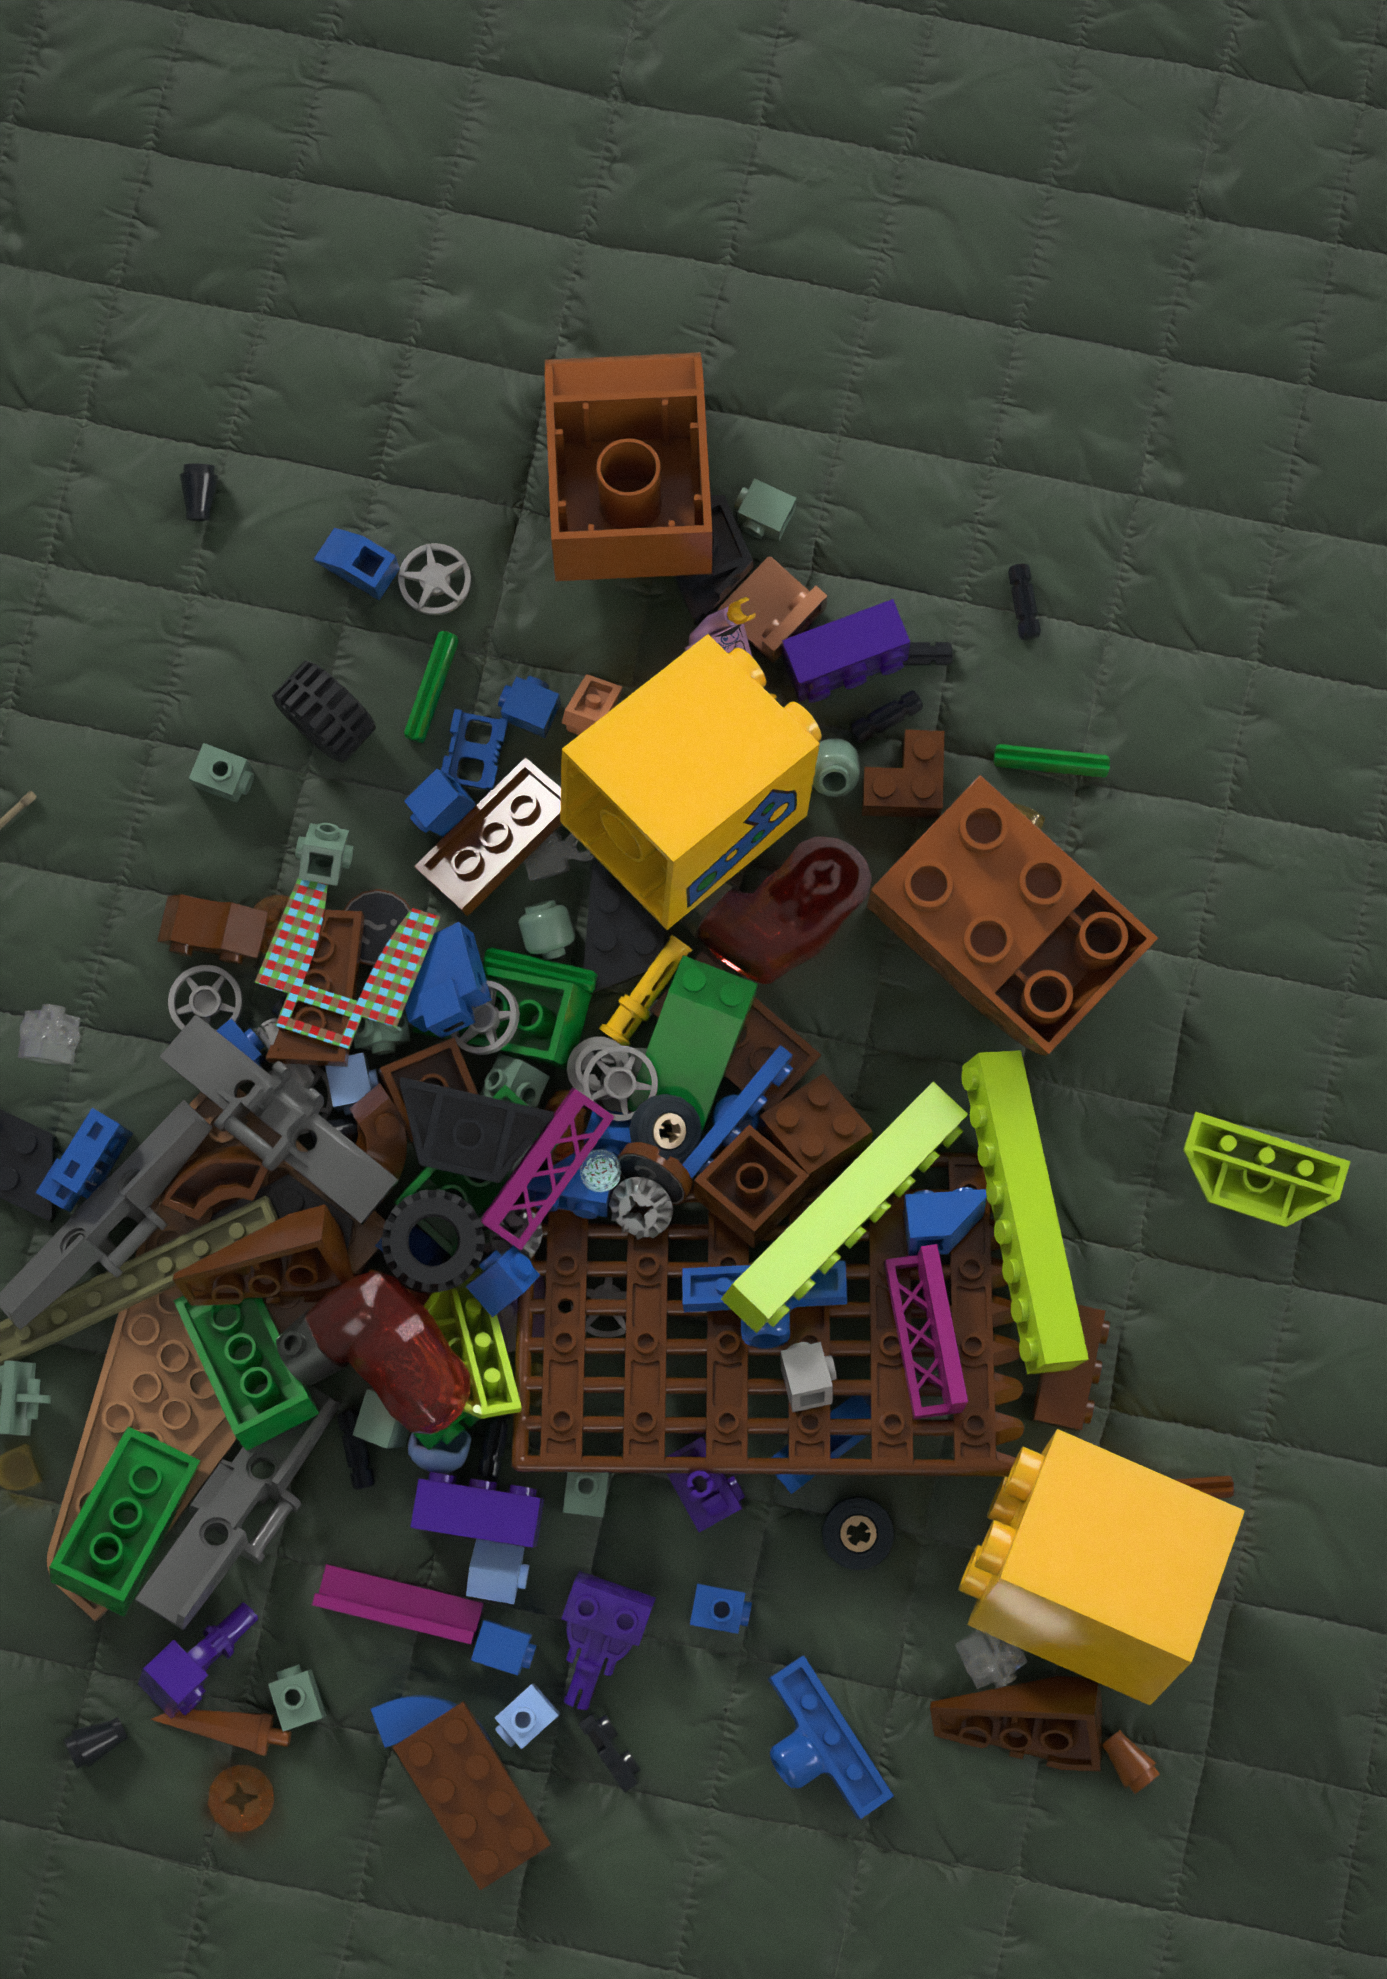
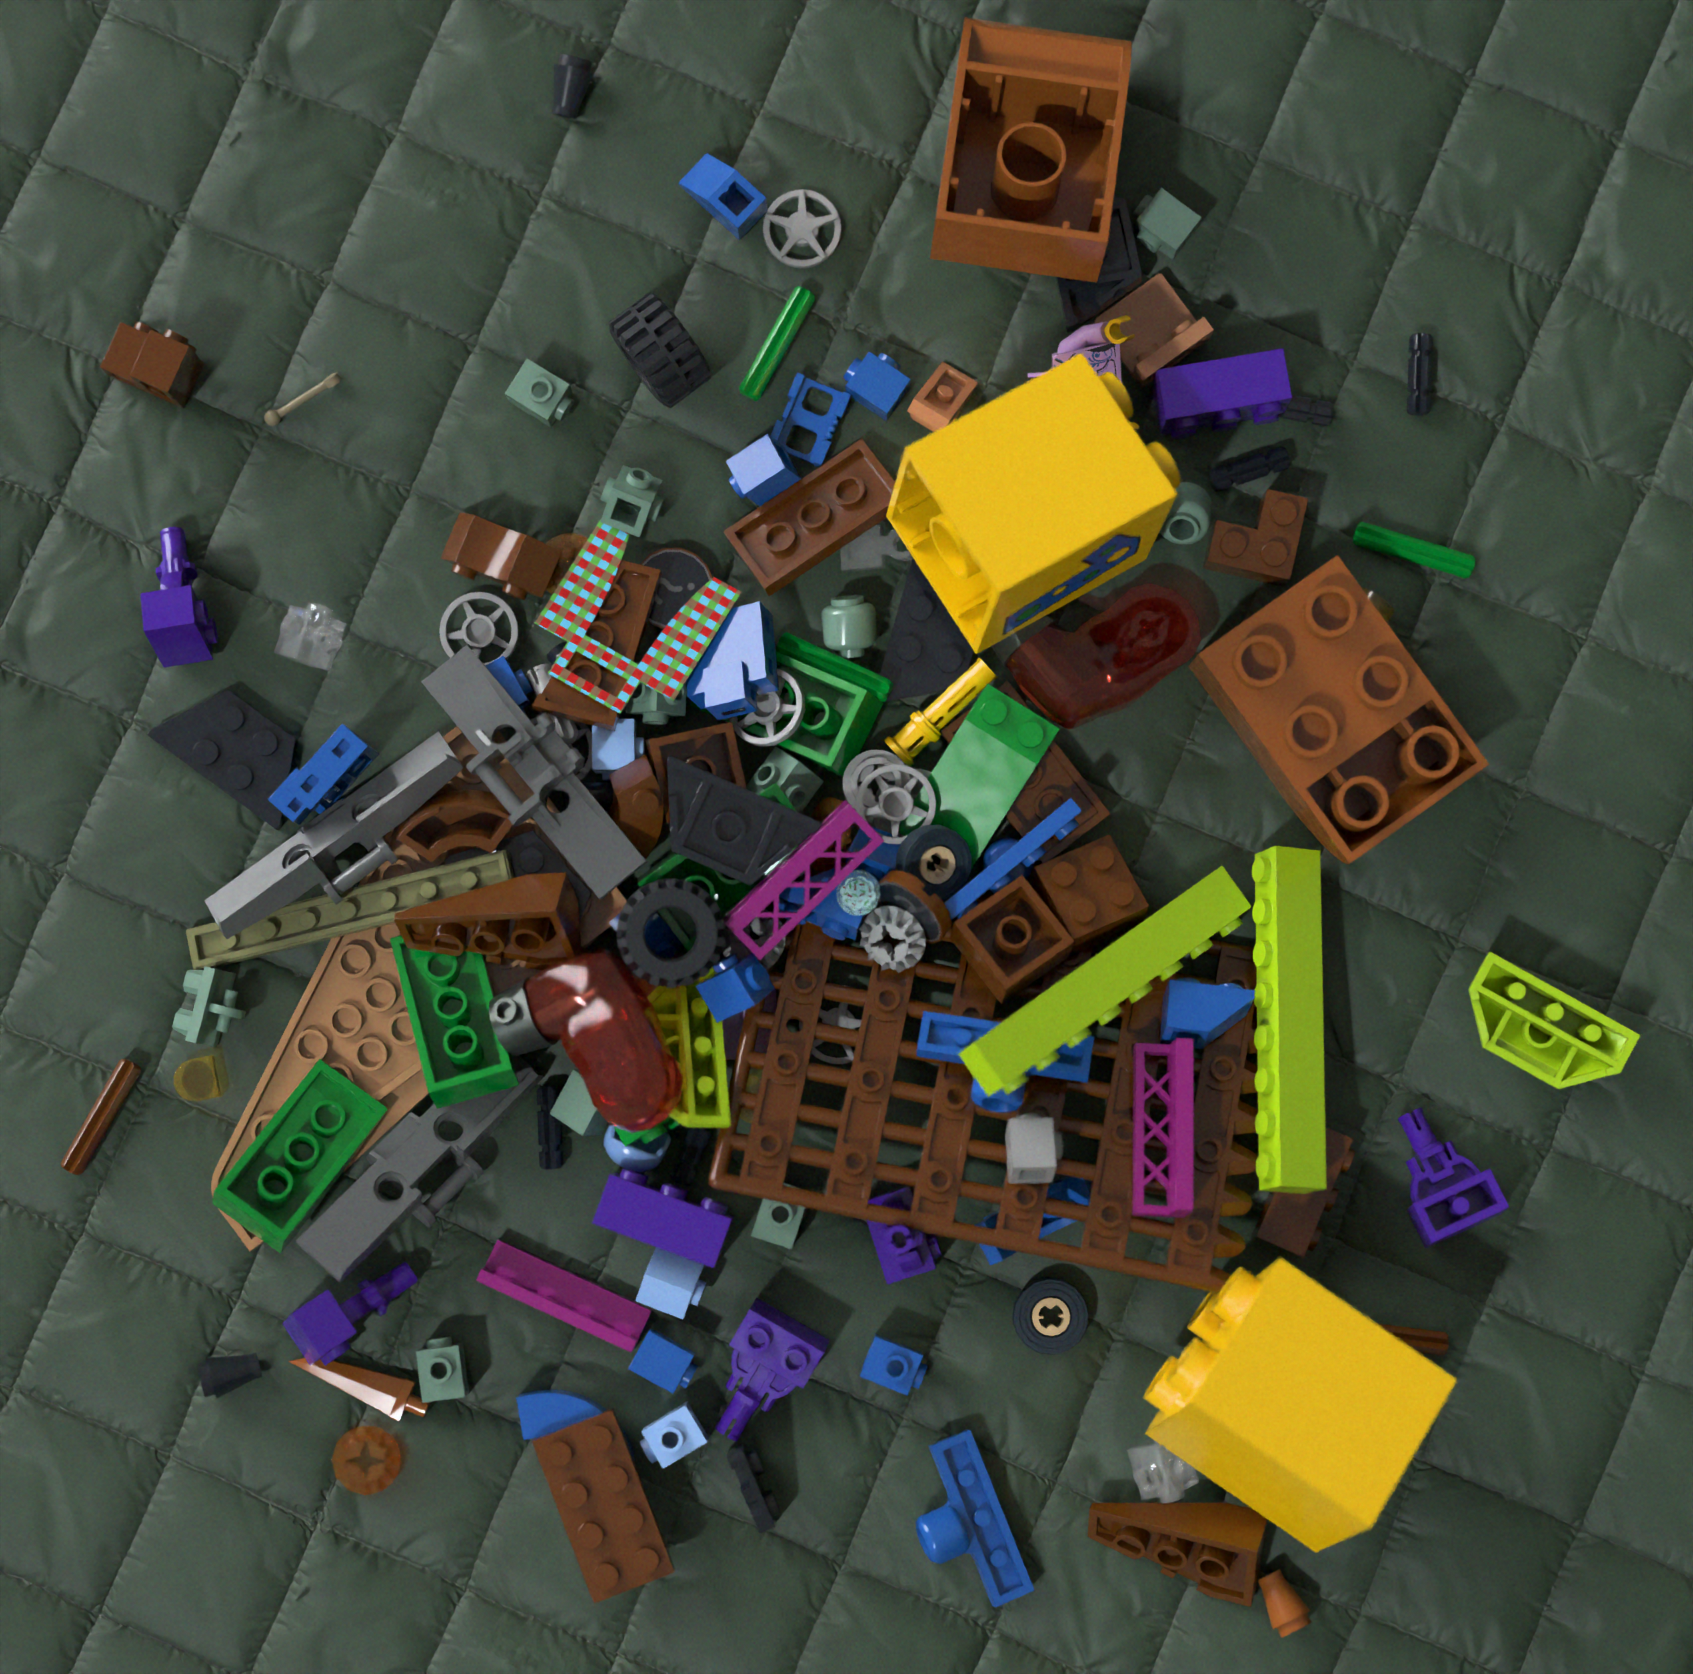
camera: 10 degrees right, 5 degrees up
none -> dark purple brick [1397,1107,1509,1249]

